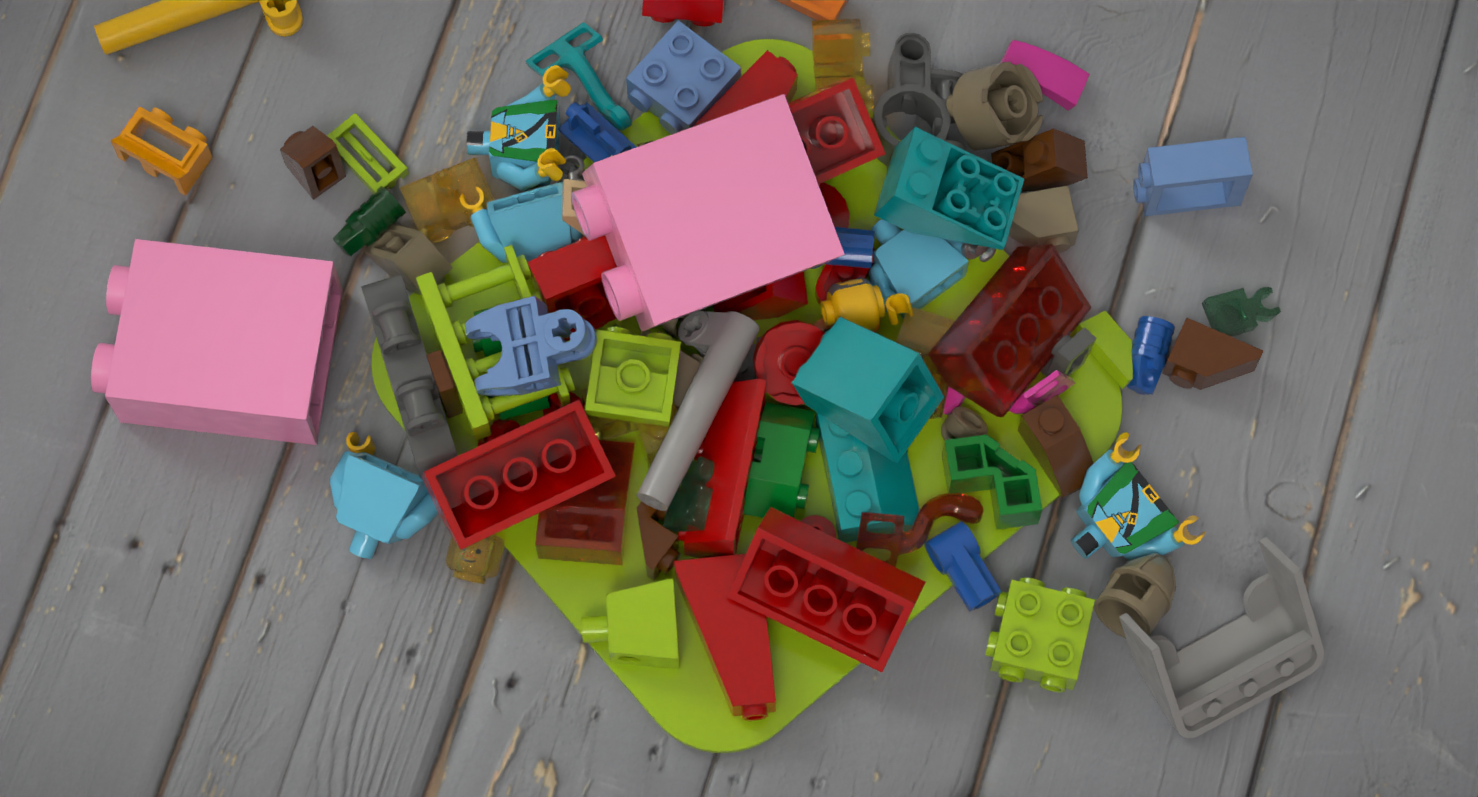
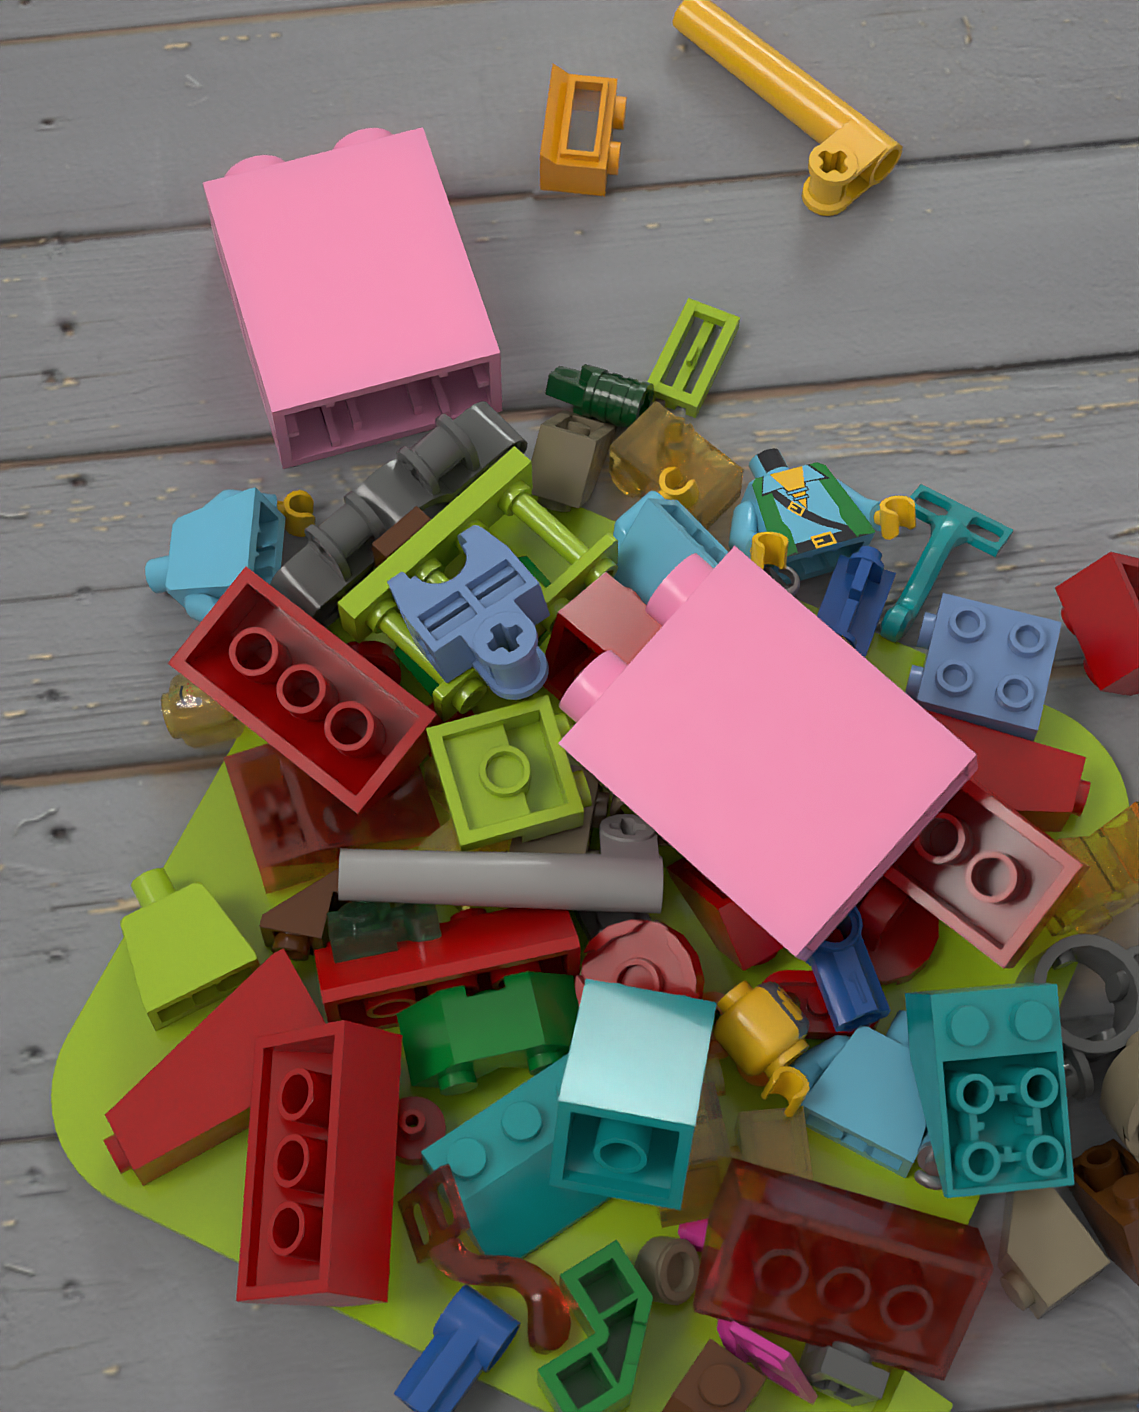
camera: 65 degrees right, 5 degrees down
reddish brown slope [280,126,346,200] -> none

